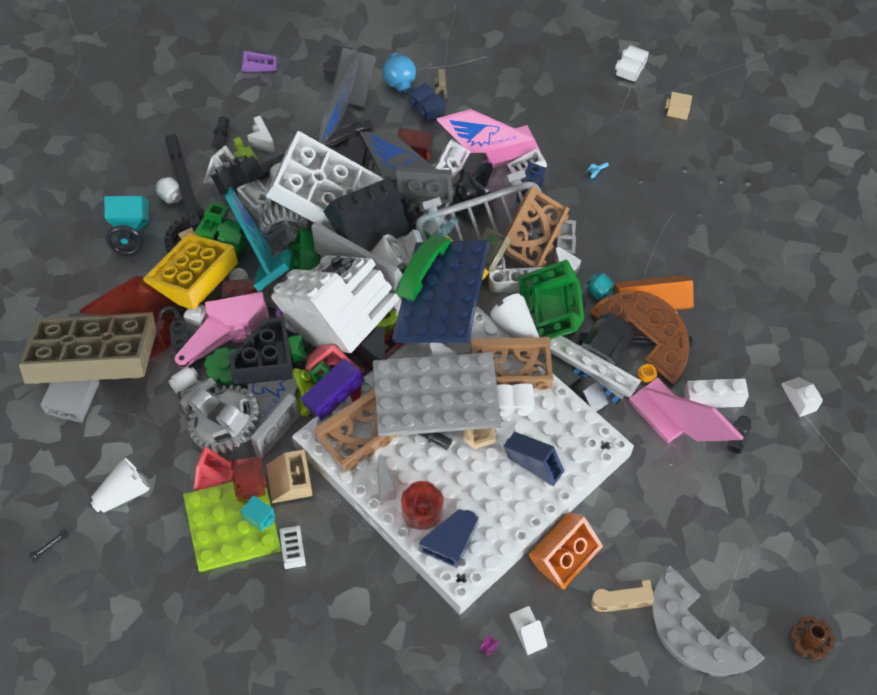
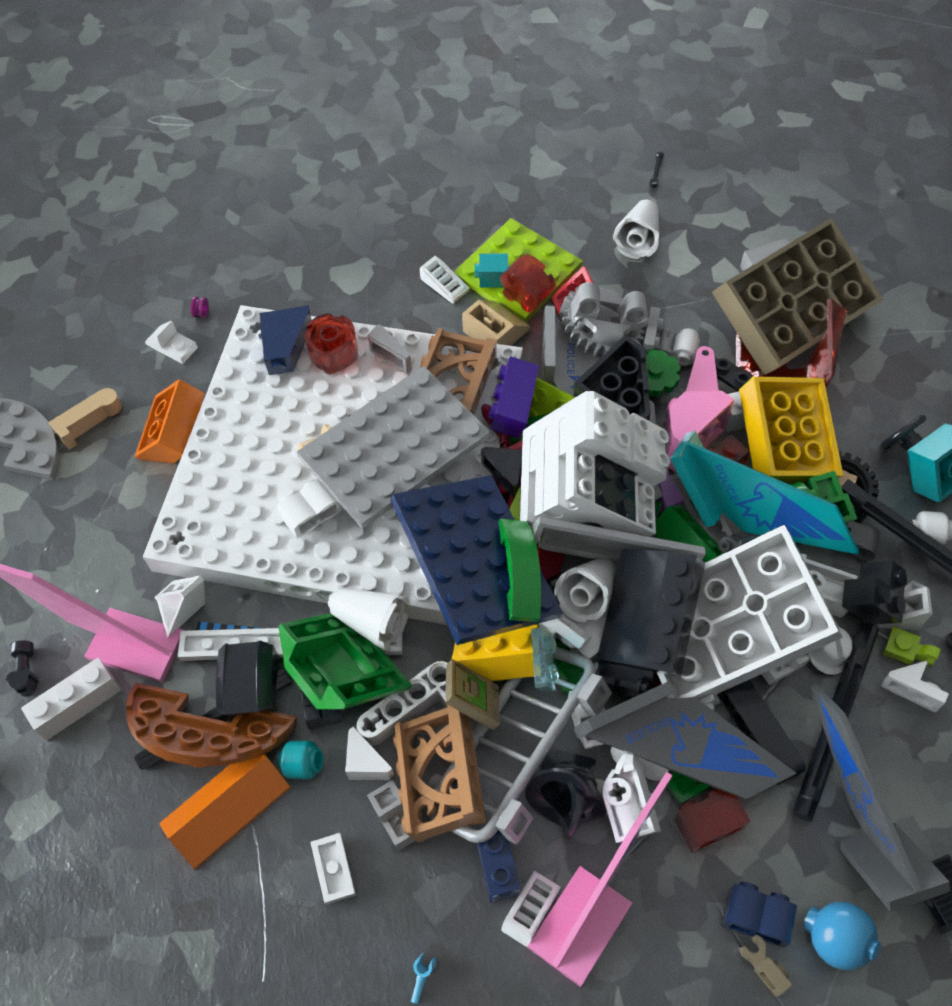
camera: 150 degrees right, 0 degrees up
medium nougat fence [471,337,553,390] -> none
dark blue slope [503,431,565,486] -> none
slope [569,375,609,413] -> none
light orange plate [637,364,657,383] -> none
none -> white slope [154,575,205,638]
none -> white plate [310,833,356,905]

